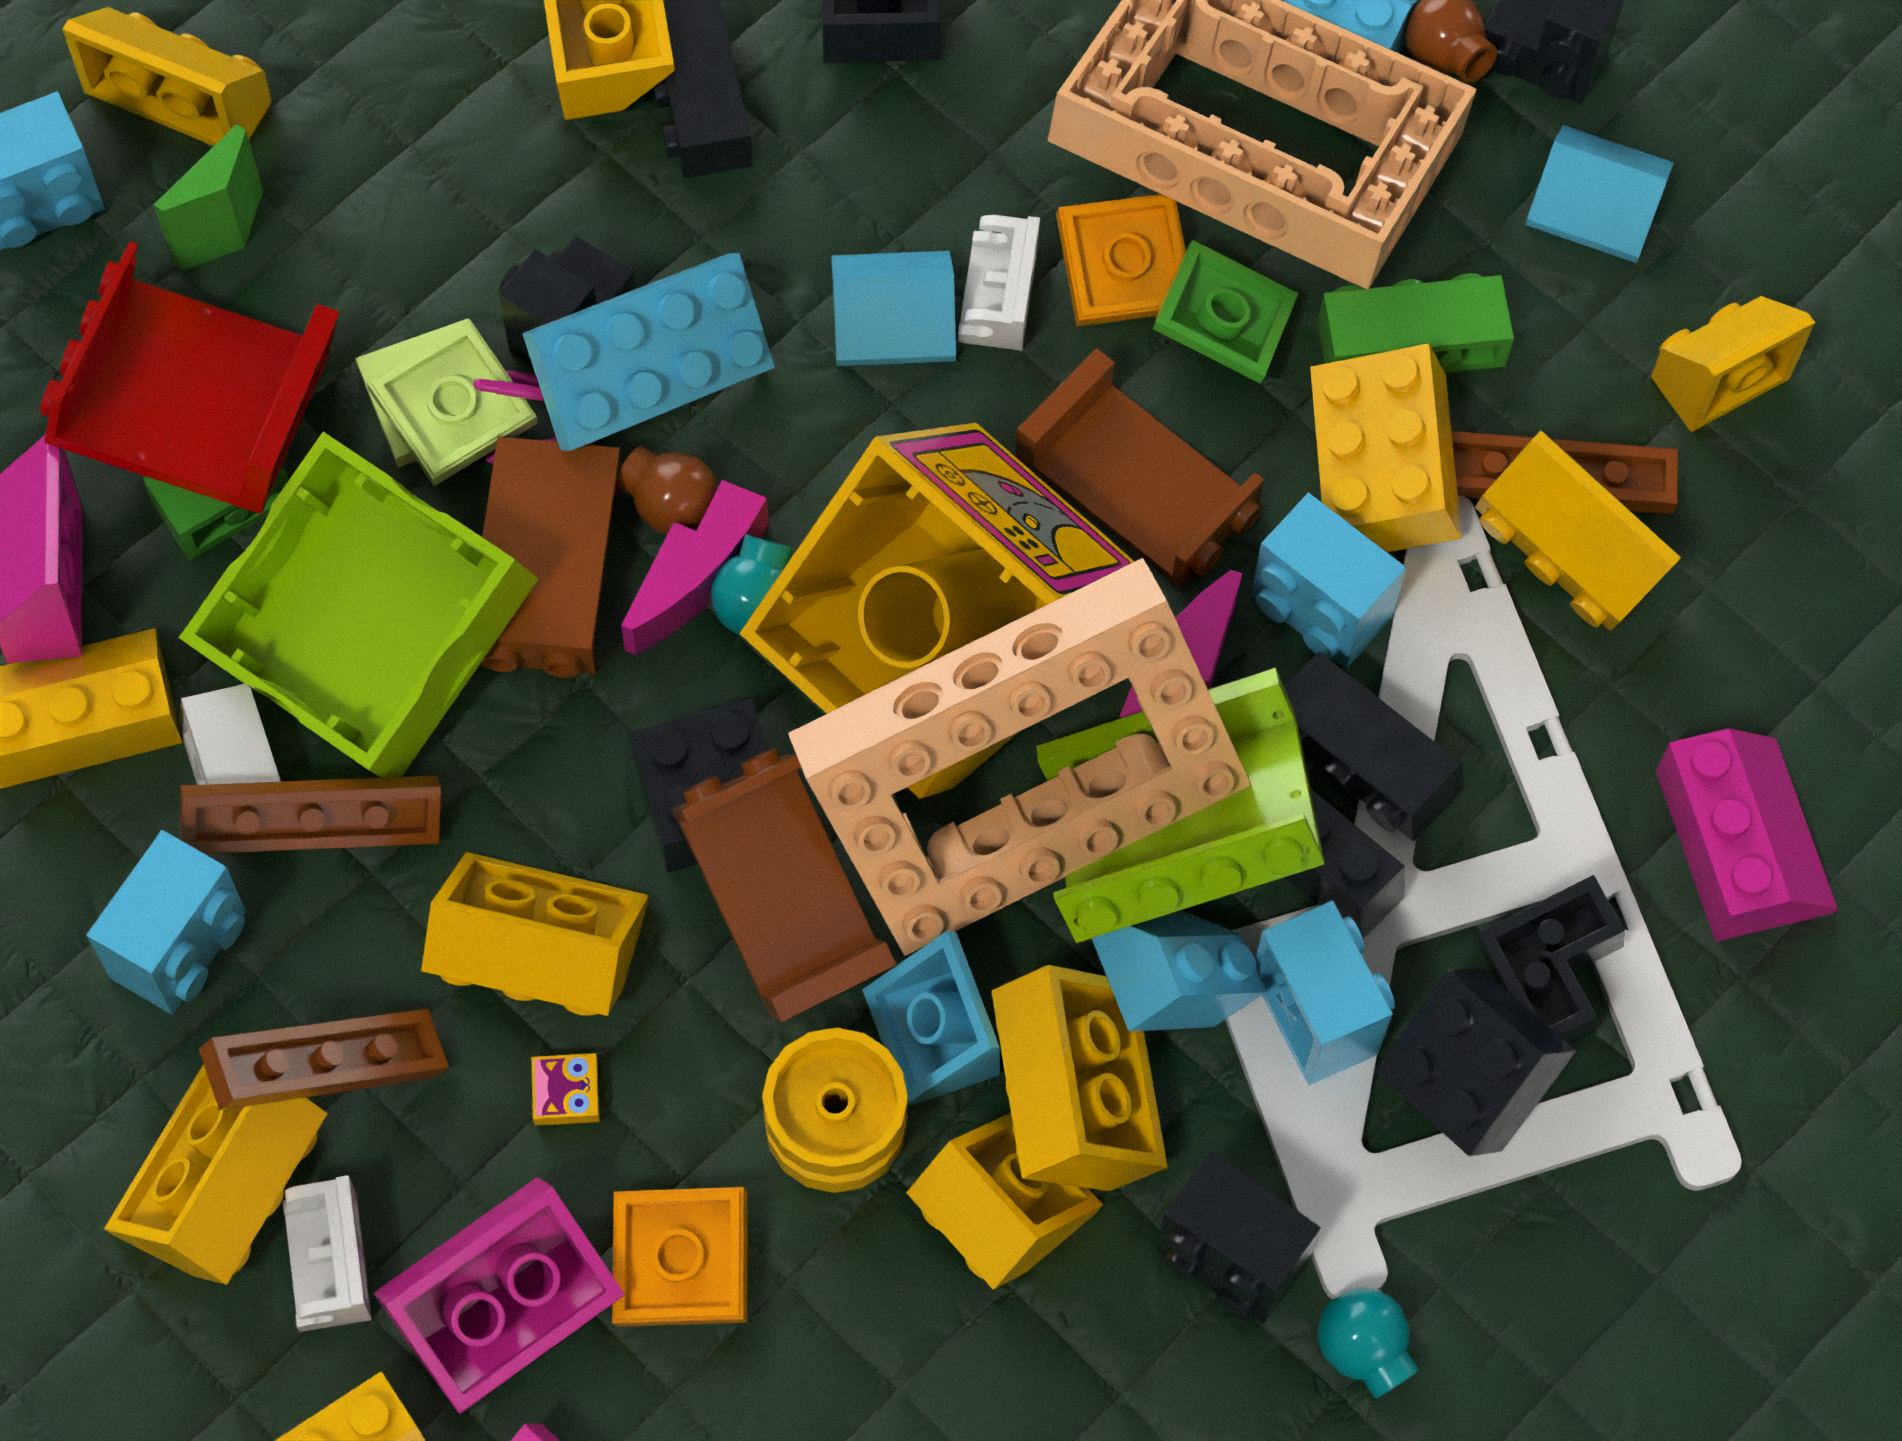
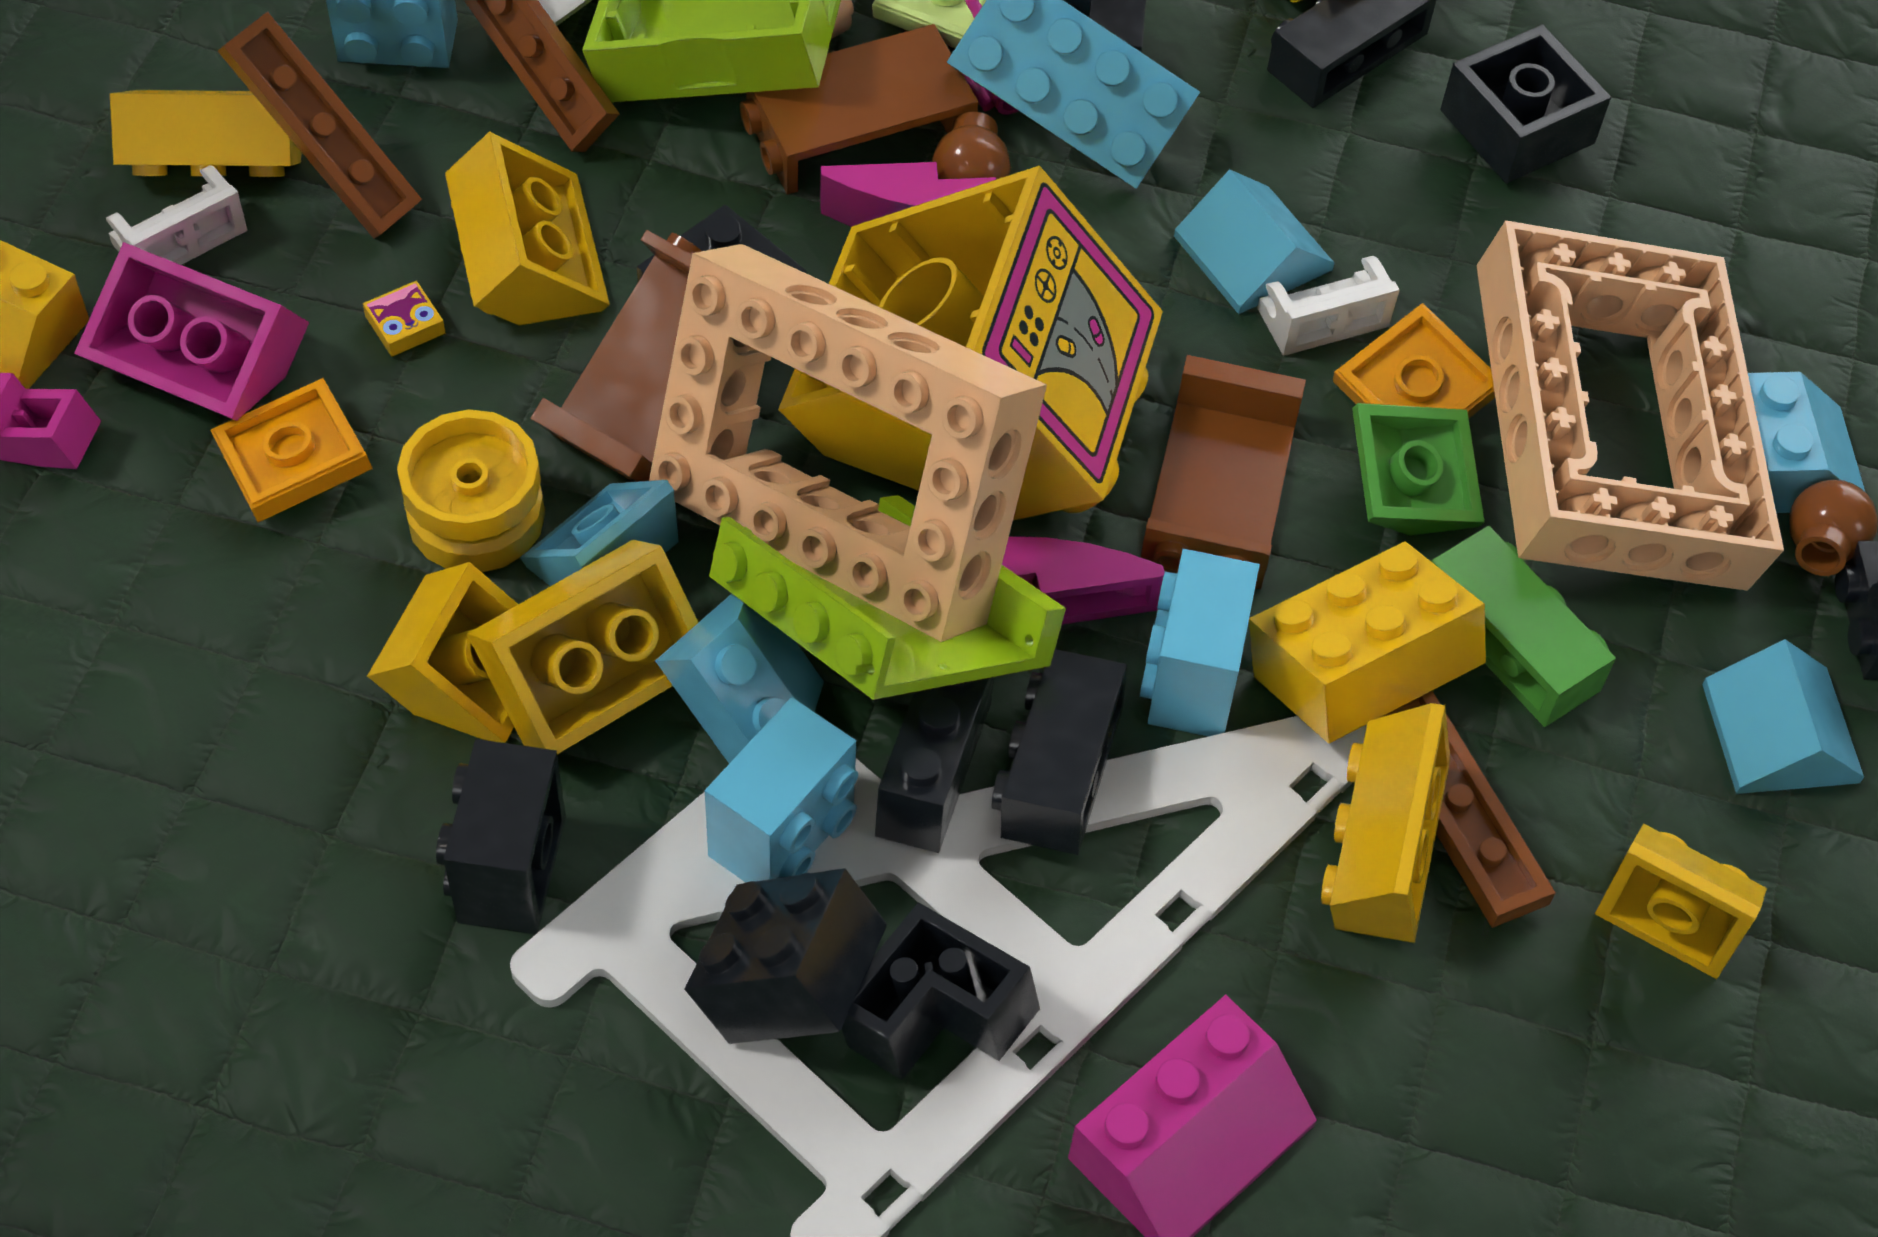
camera: 60 degrees right, 10 degrees down
teal piece [1317,1288,1420,1400] -> none

